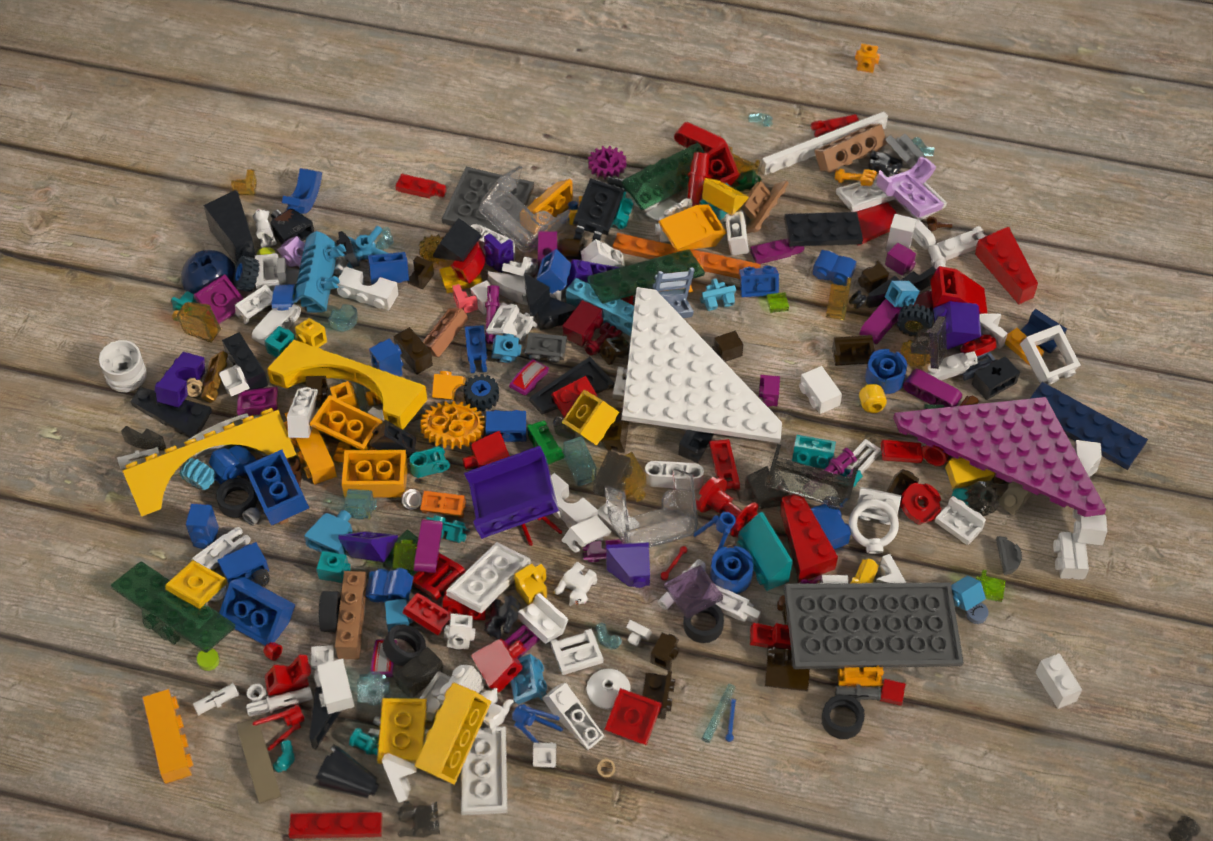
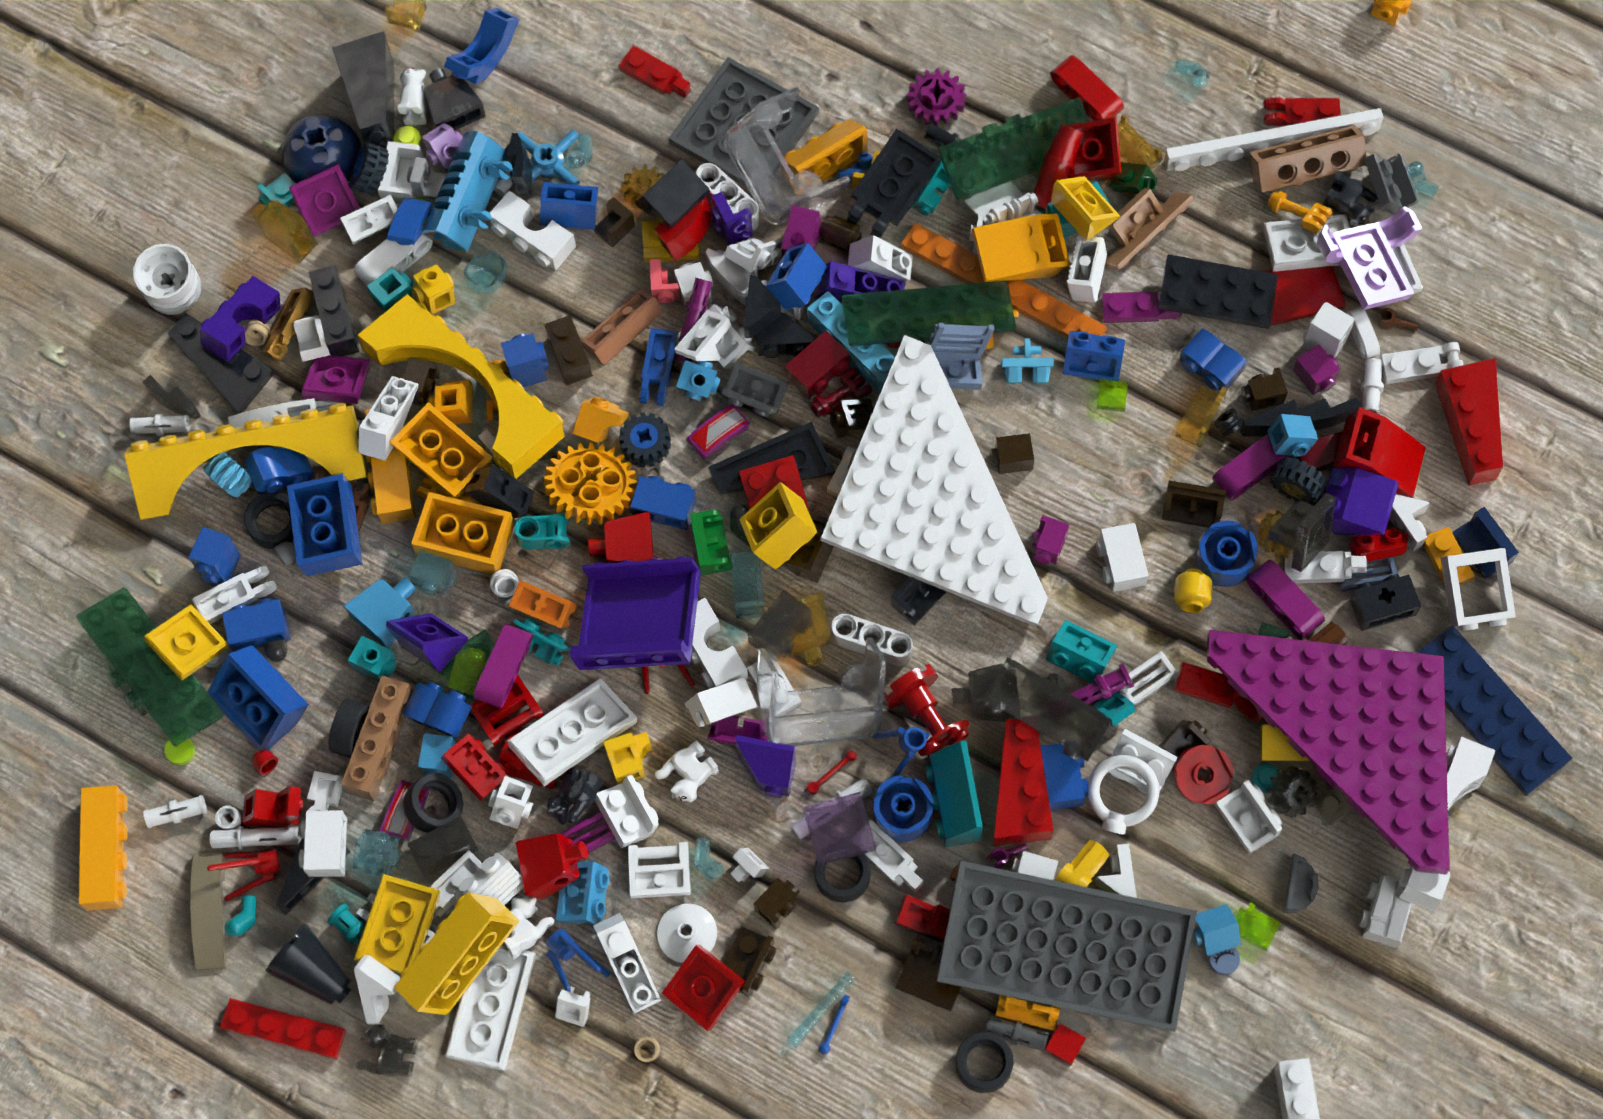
camera: 20 degrees right, 15 degrees up
red plate [709,439,740,492] -> none

